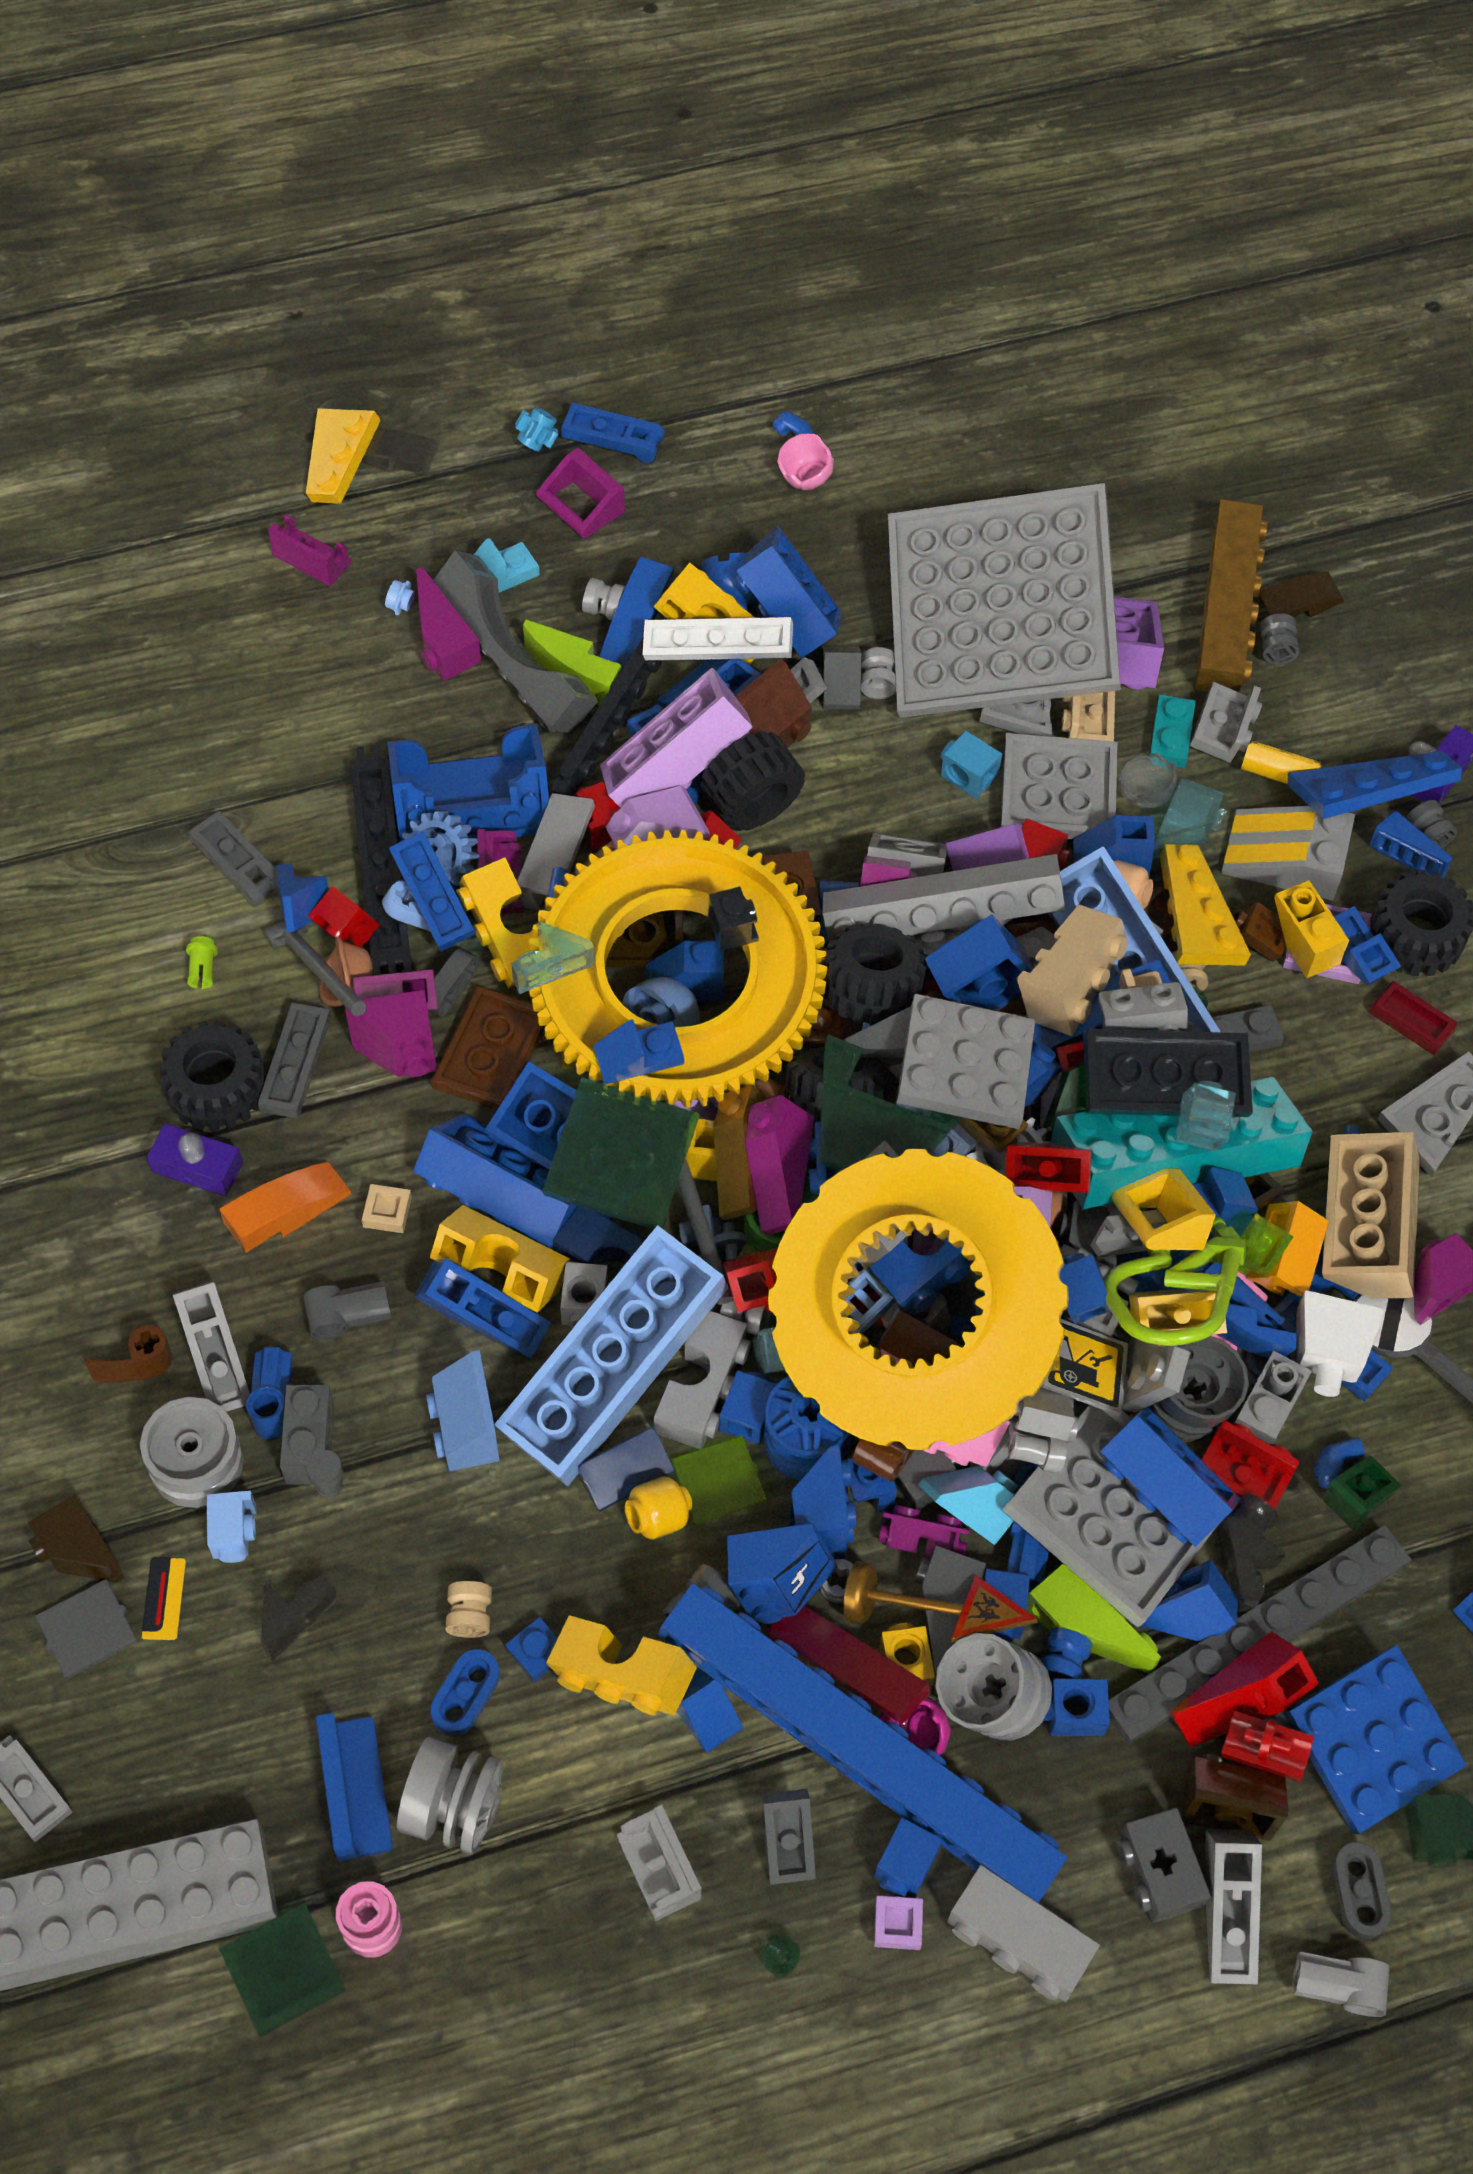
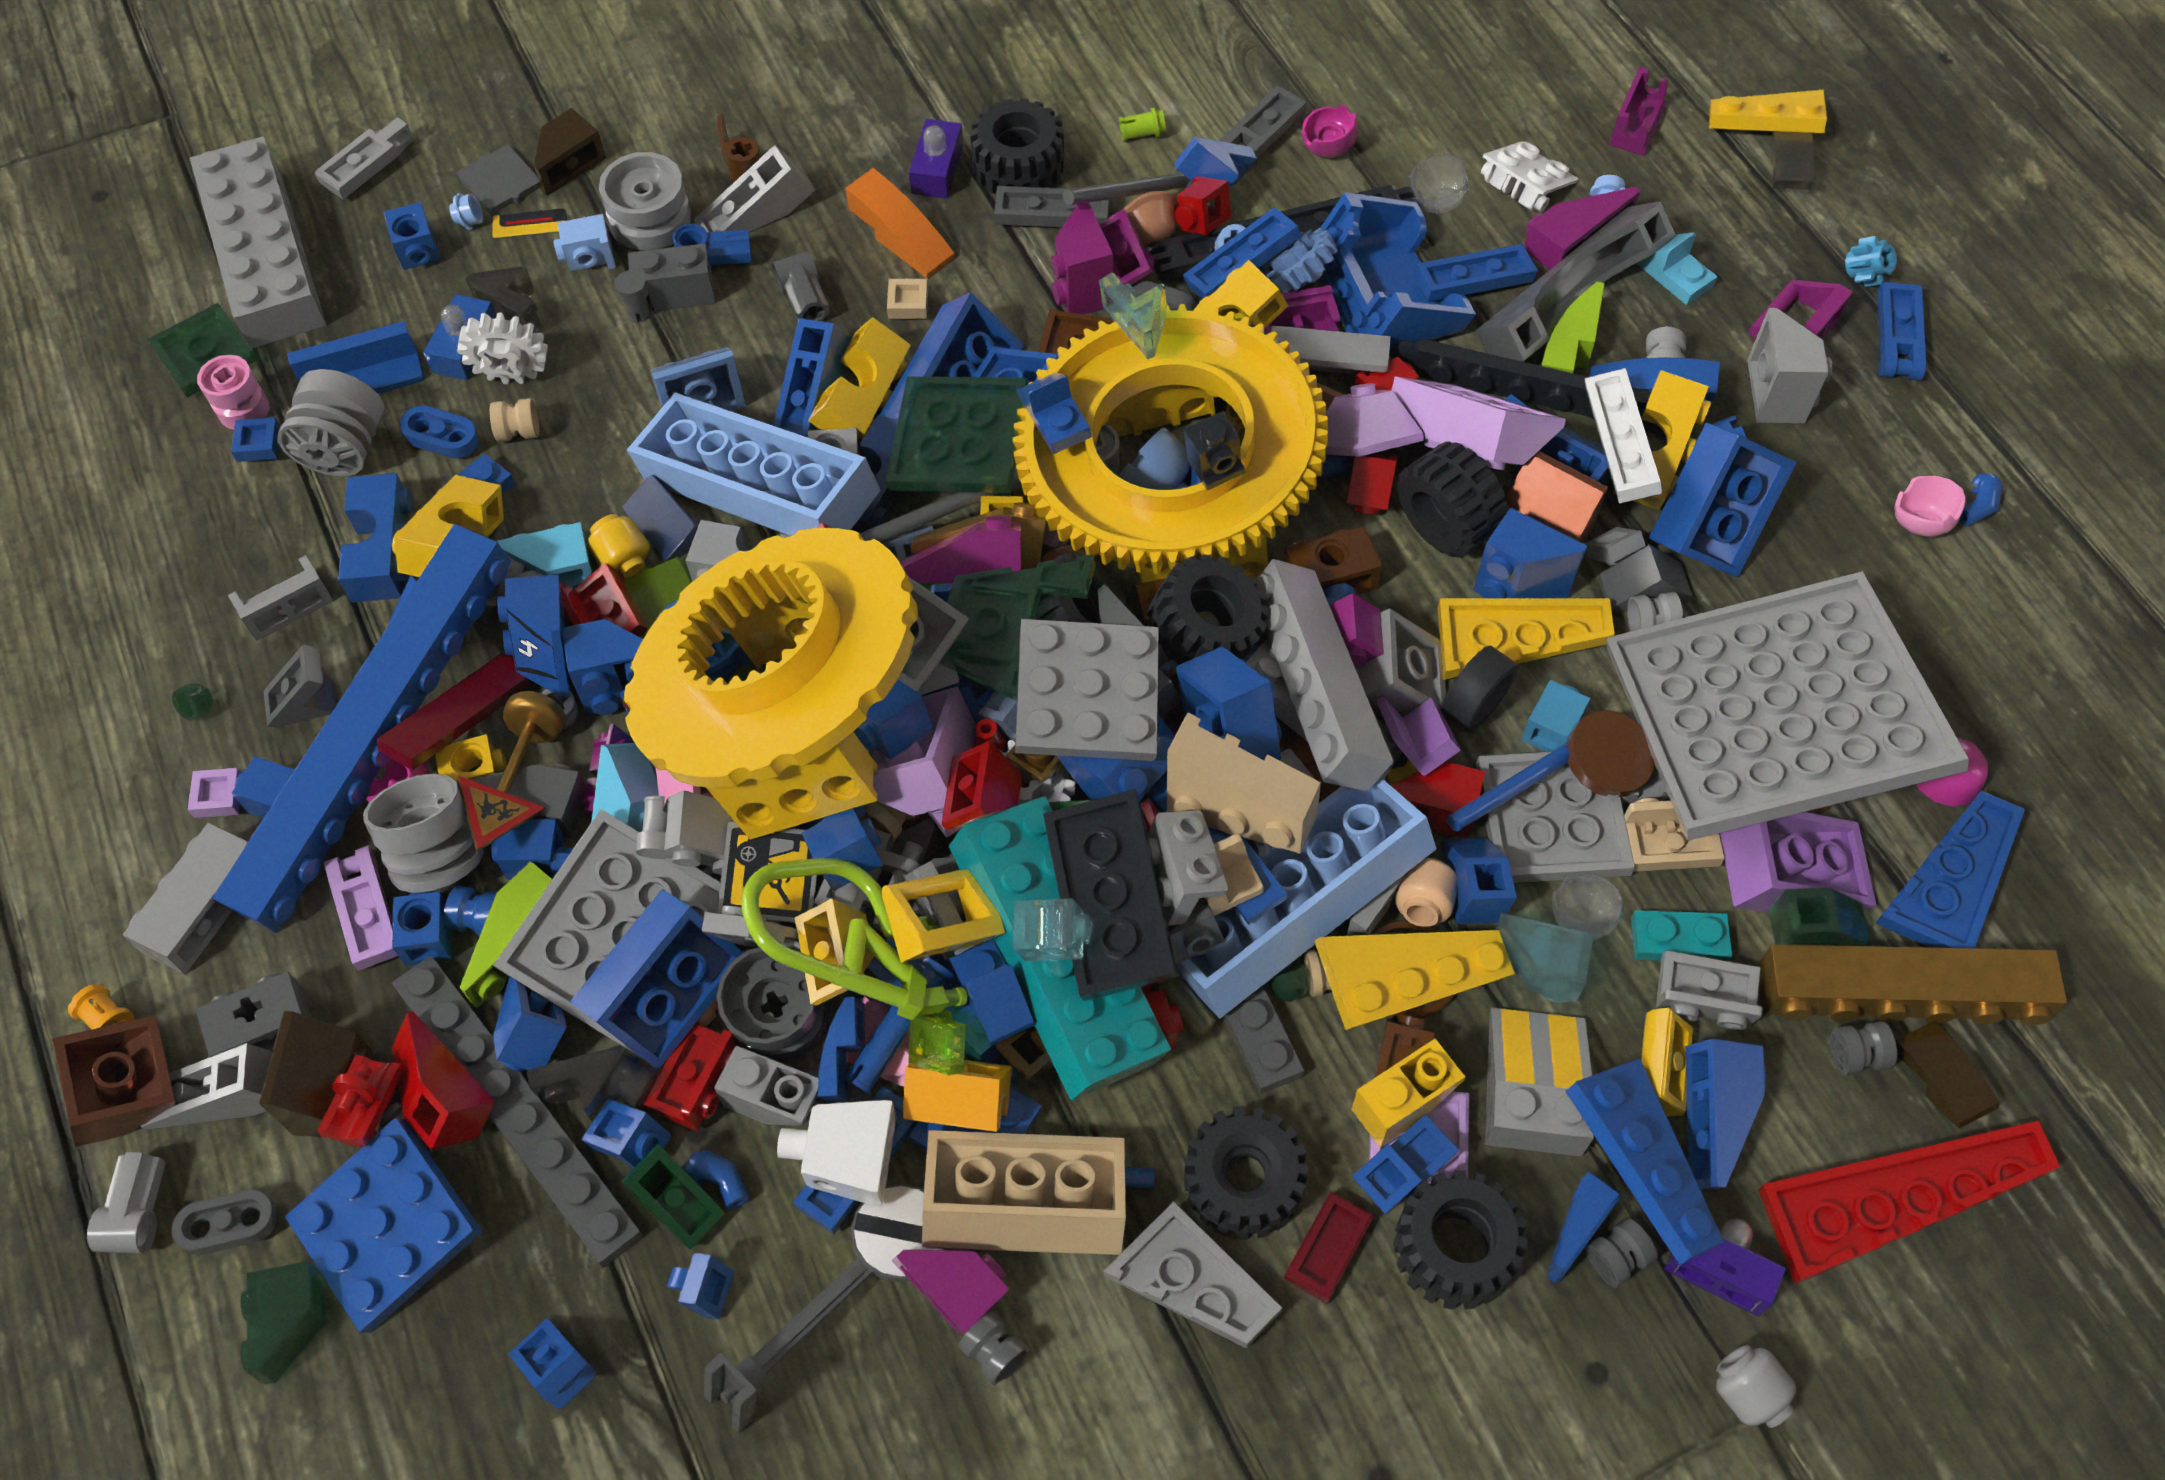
camera: 85 degrees right, 0 degrees up
none -> copper slope [52,1015,175,1147]
none -> light orange bush [67,984,134,1029]
none -> blue plate [231,417,281,462]
none -> lavender plate [324,845,398,971]
none -> blue arch [338,473,414,603]
none -> blue brick [384,202,441,270]
none -> blue piece [423,294,497,381]
none -> light blue plate [449,193,483,230]
none -> white gear [457,312,548,384]
none -> medium azure slope [498,522,594,589]
none -> red bracket [560,563,649,637]
none -> blue bracket [582,1099,671,1168]
none -> blue tile [667,1253,735,1320]
none -> black tyre [1184,1106,1309,1240]
none -> dark pink hair [1302,104,1358,159]
none -> clear hair [1410,154,1469,214]
none -> blue plate [1414,244,1538,302]
none -> yellow wing [1437,598,1615,680]
none -> black tyre [1441,645,1519,732]
none -> blue bar [1447,743,1570,831]
none -> blue slope [1473,508,1587,598]
none -> white hinge [1481,141,1579,212]
none -> reddish brown tile [1566,710,1655,797]
none -> blue slope [1685,1039,1767,1191]
none -> light grey slope [1747,308,1832,423]
none -> red wing [1758,1121,2060,1284]
none -> slope [1768,887,1871,946]
none -> blue wing [1876,791,2025,949]

